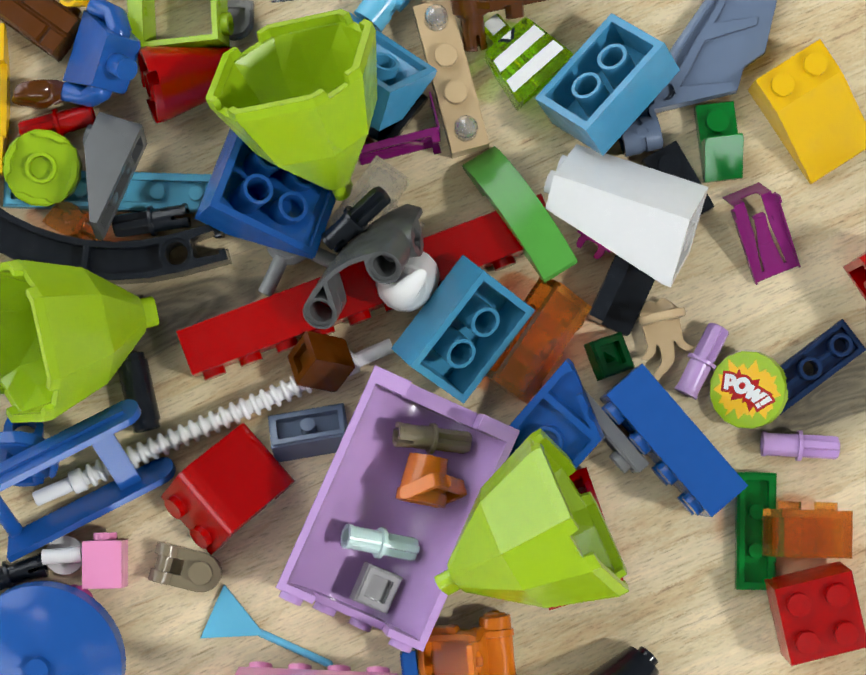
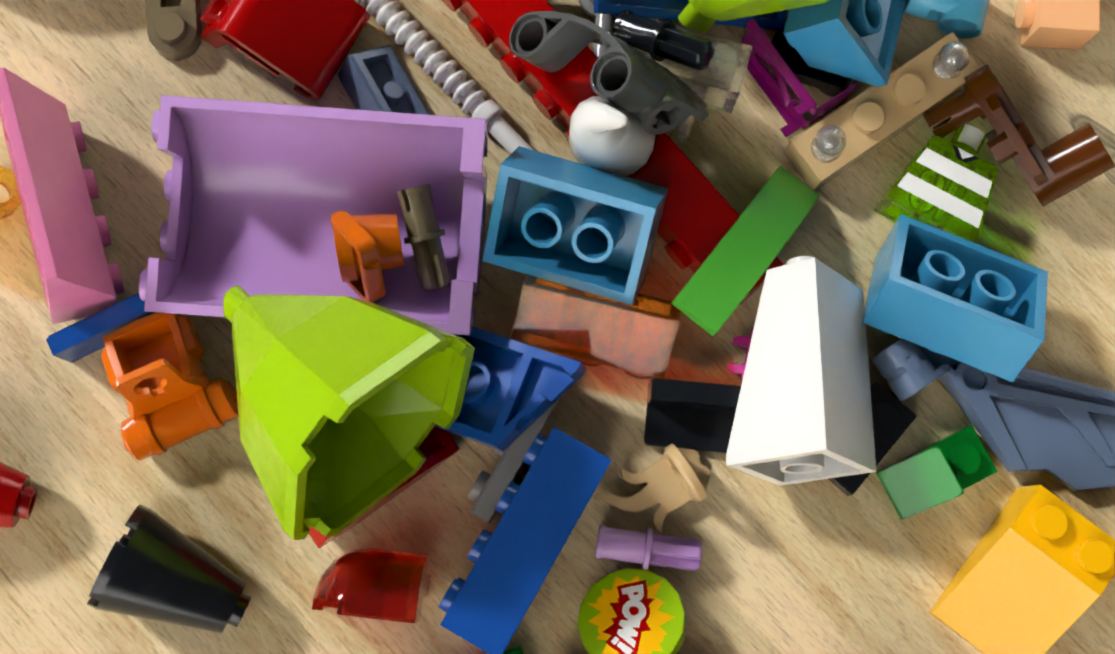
camera: 65 degrees right, 5 degrees down
medium azure piece [201,584,333,667] -> none
reddish brown panel [287,331,355,392] -> none
light aqua axle [341,524,420,561] -> none
light grey tile [349,561,403,614] -> none
dark green tile [583,332,635,381] -> none
magenta piece [722,182,801,285] -> none
none -> clear red brick [312,548,430,623]

